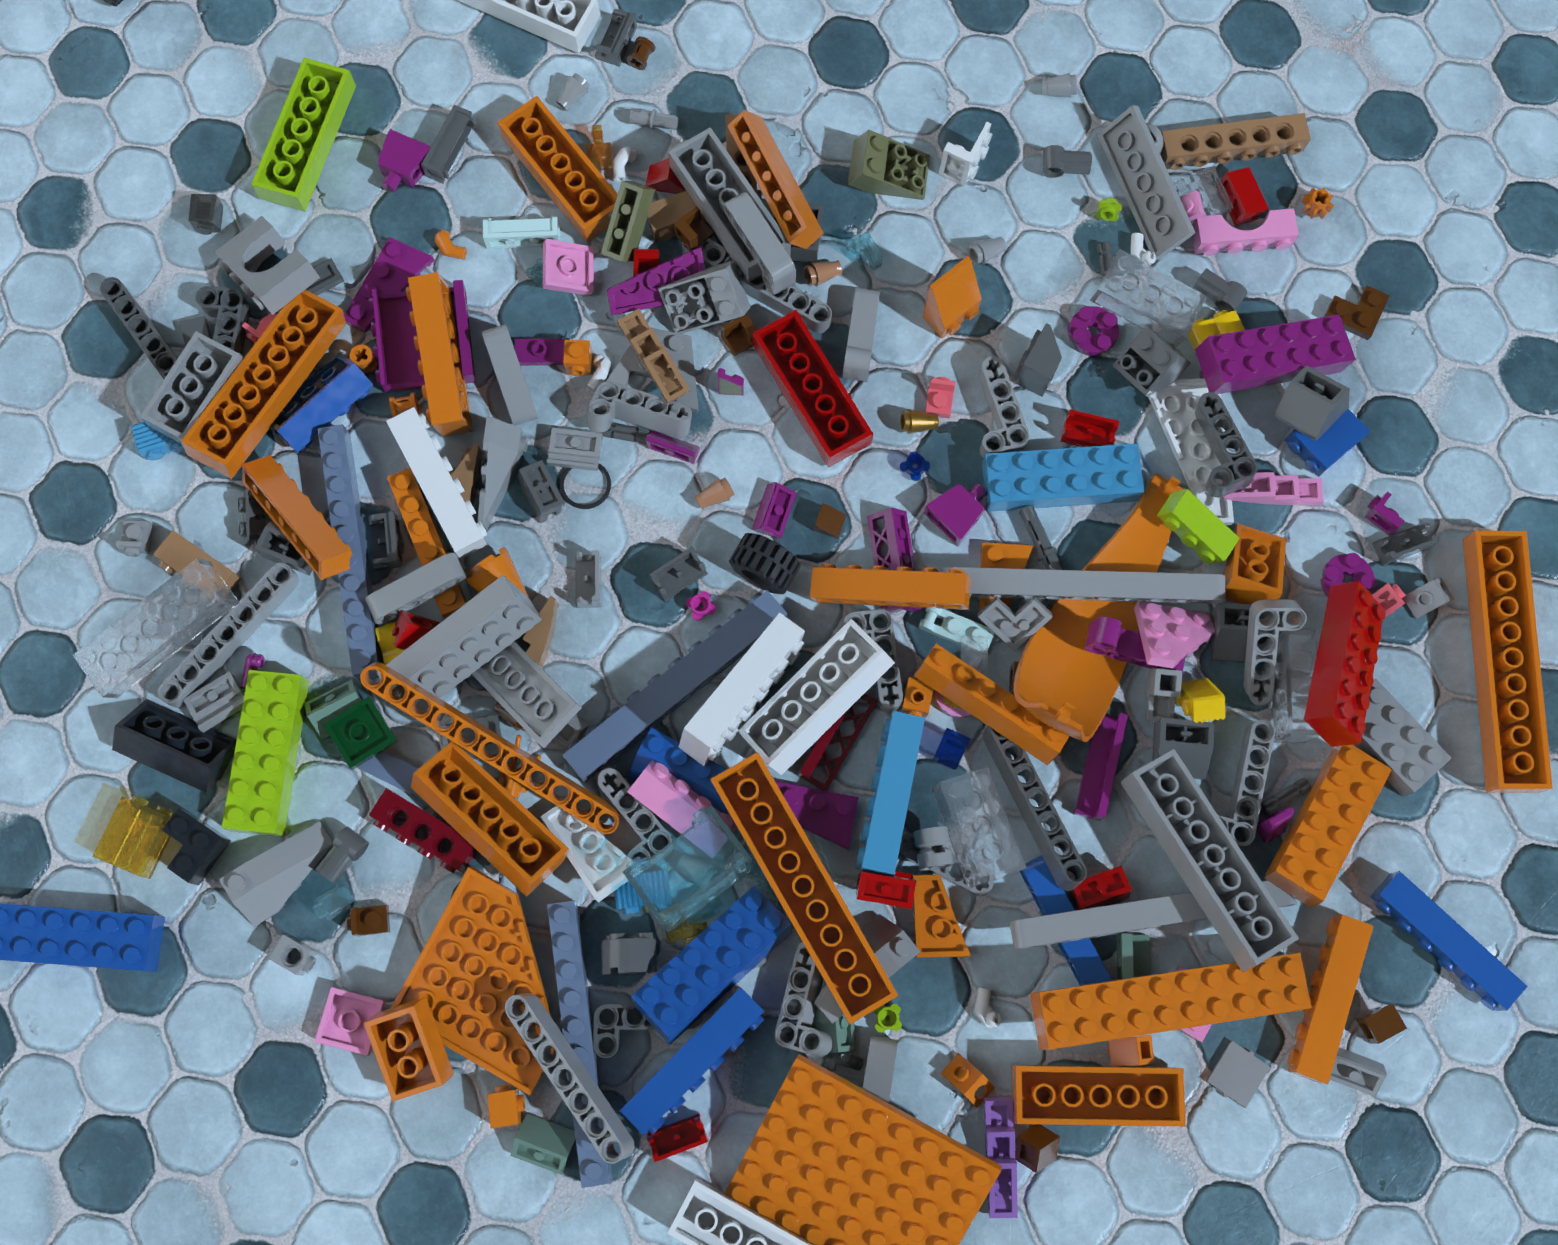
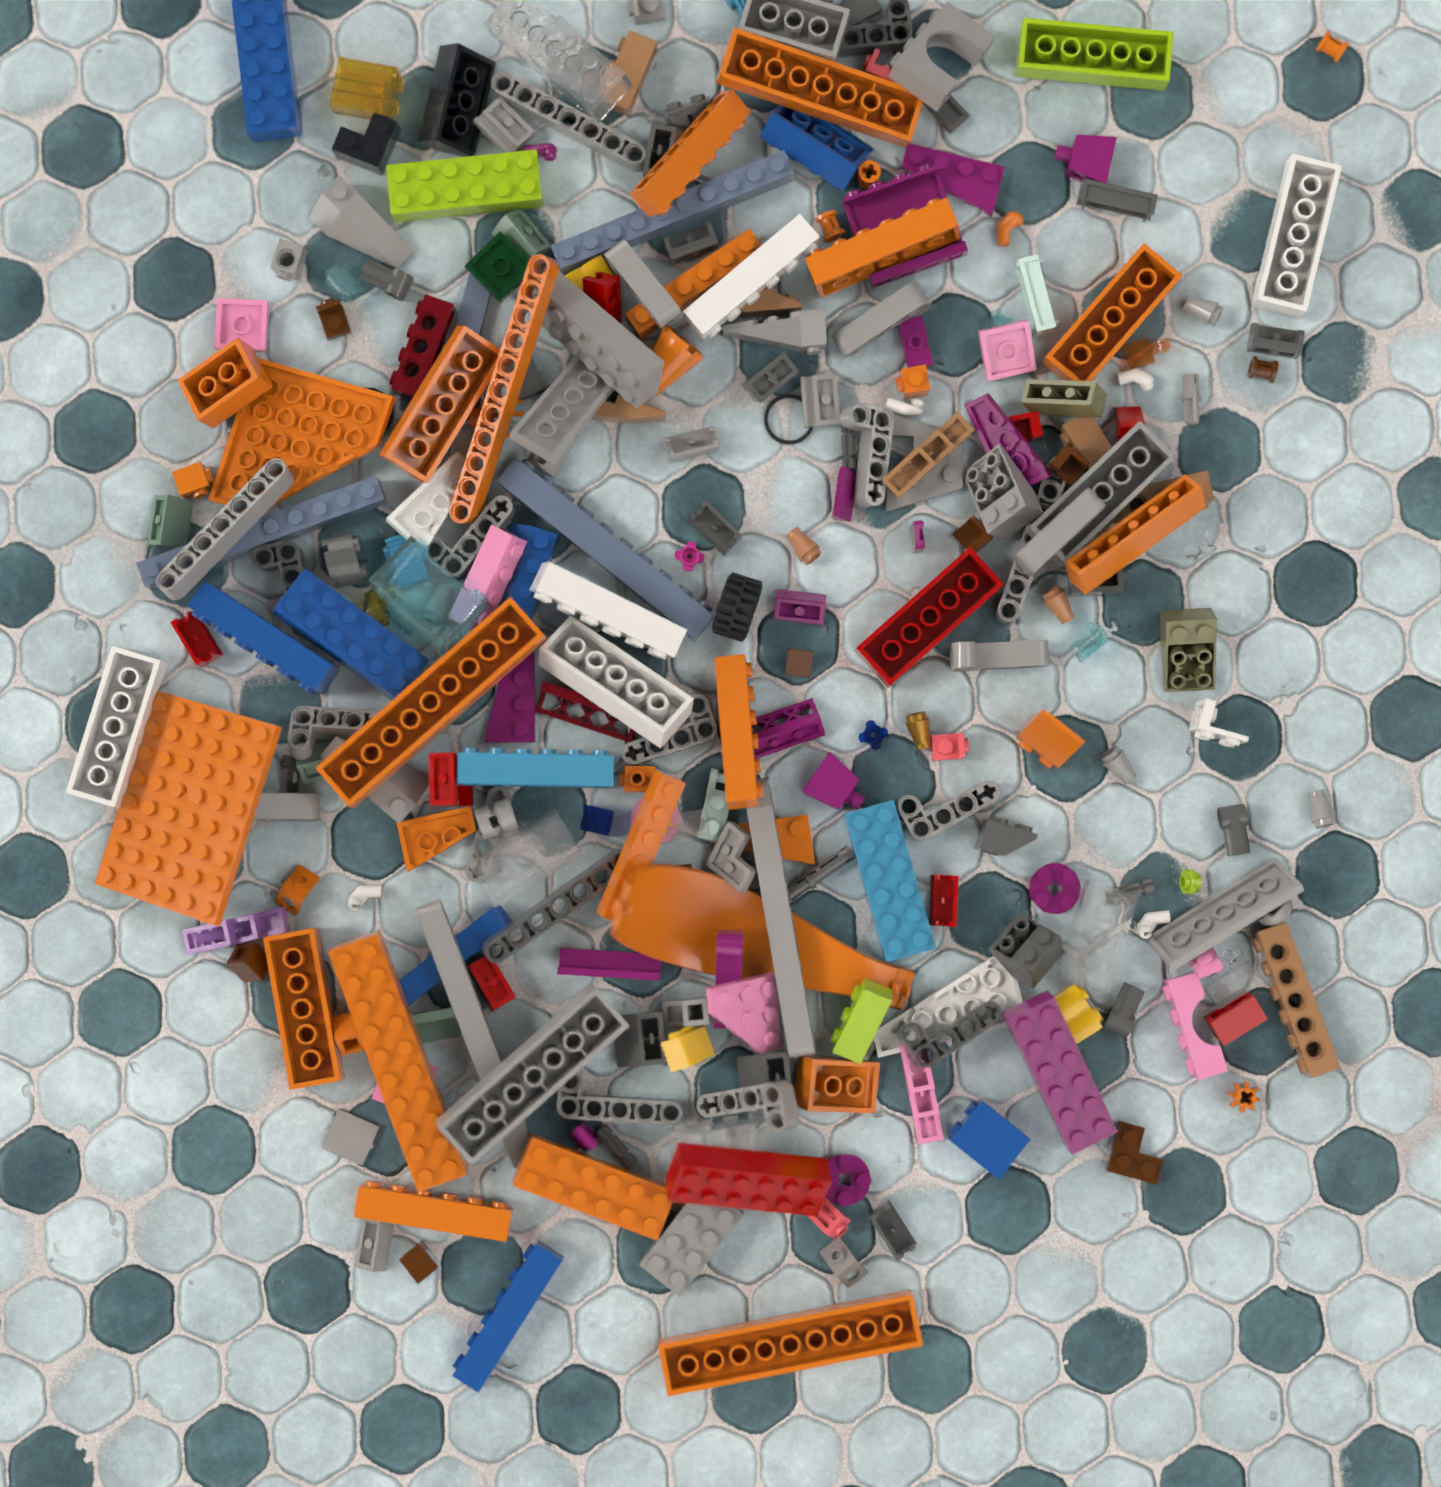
camera: 85 degrees right, 10 degrees up
lime plate [874,1004,902,1033] -> none
dark grey slope [1274,365,1350,441] -> none
magenta bracket [1365,491,1404,536] -> none

